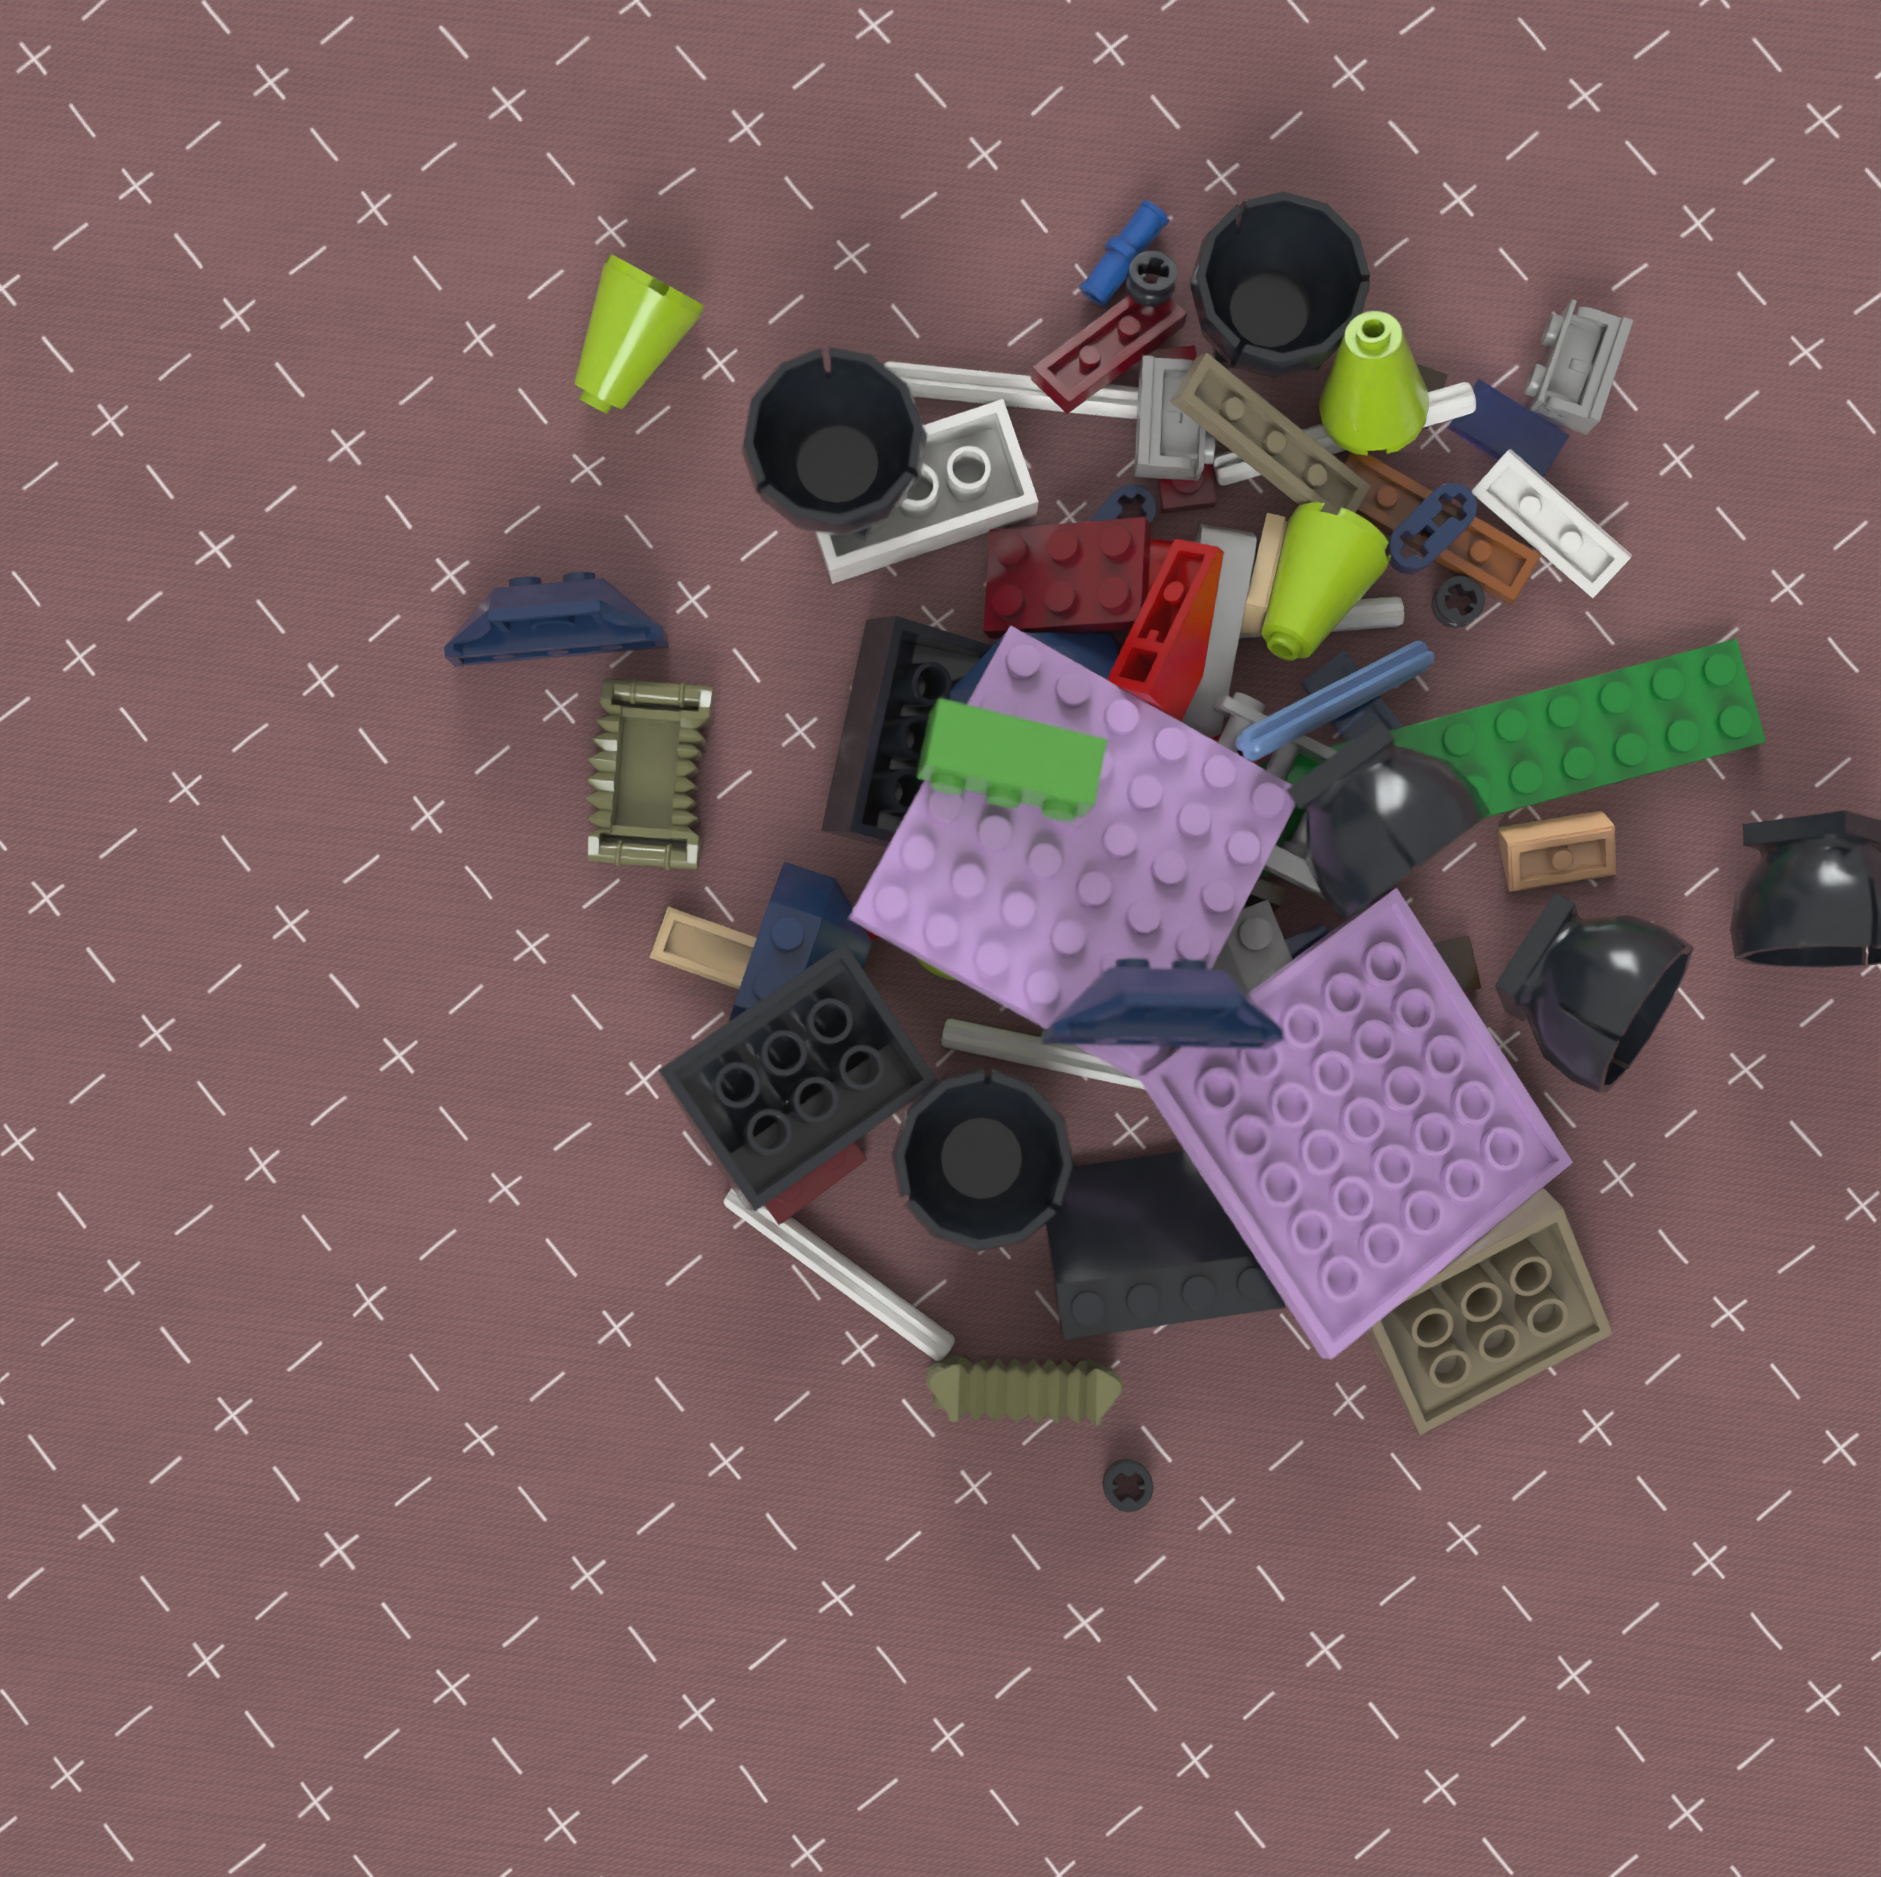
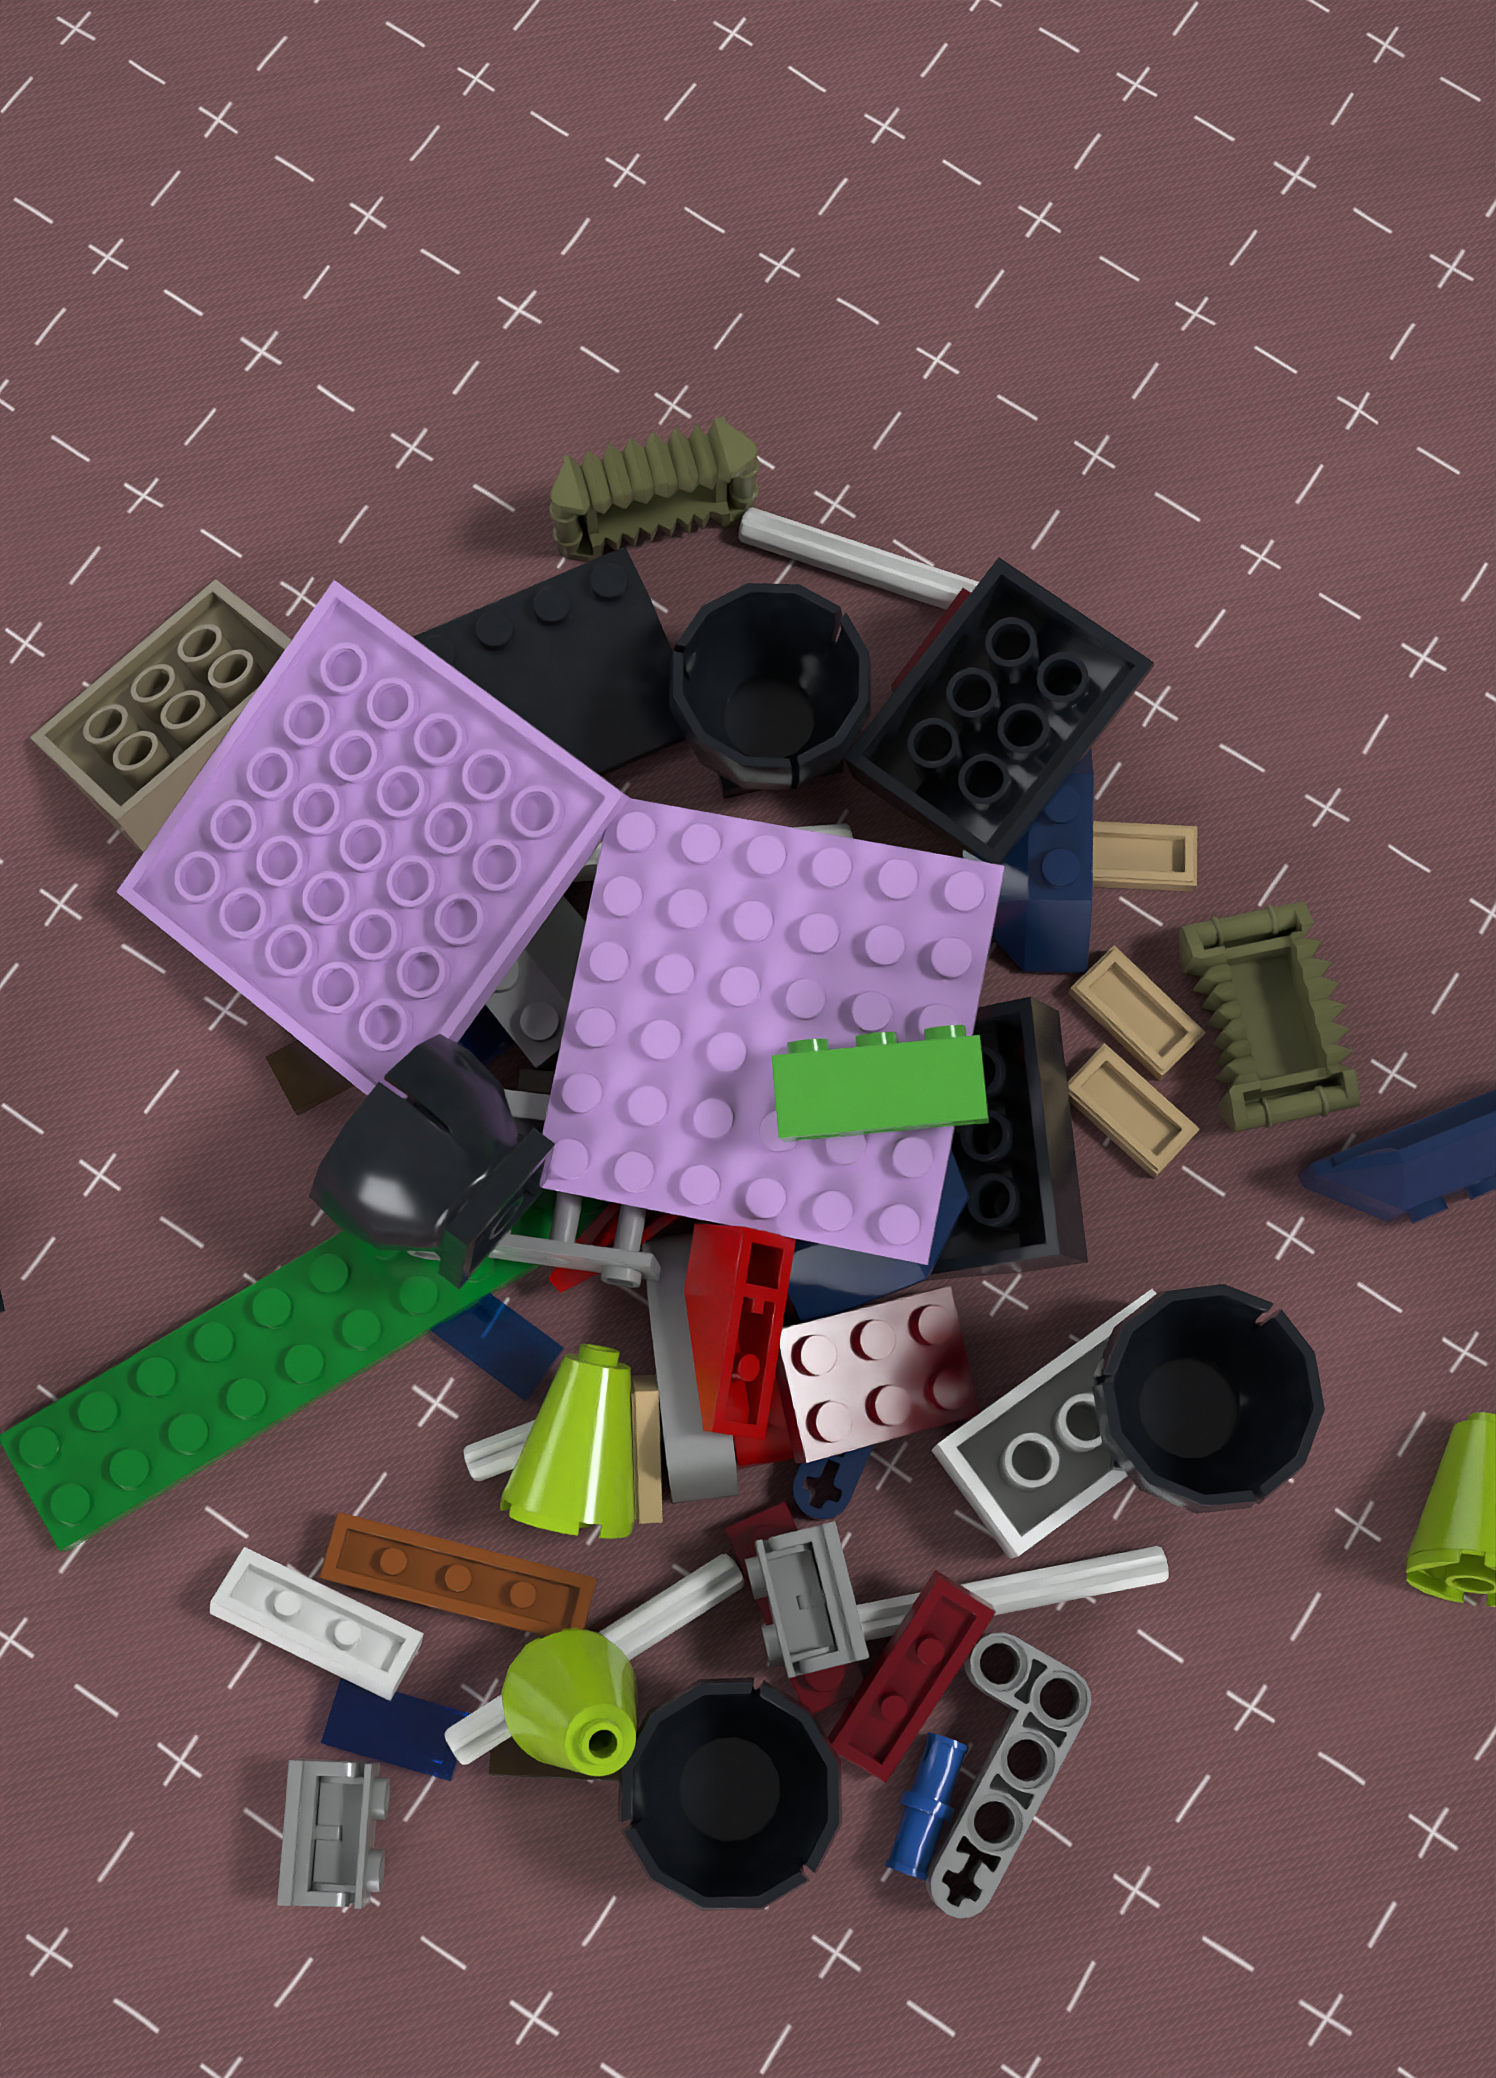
camera: 165 degrees right, 10 degrees down
dark blue wedge [1042,958,1283,1049] -> none
black bush [1102,1459,1154,1512] -> none
black bush [1127,251,1177,307] -> none
dark tan plate [1170,352,1371,515] -> none
medium blue axle [1236,641,1434,761] -> none
dark blue beam [1385,483,1477,575] -> none
black bush [1431,576,1485,628] -> none
black plate [1495,892,1693,1093] -> none
light nougat slope [1498,811,1616,892] -> none
none -> light grey beam [926,1632,1091,1918]
none -> tan tile [1067,1043,1200,1178]
none -> tan tile [1068,945,1206,1080]

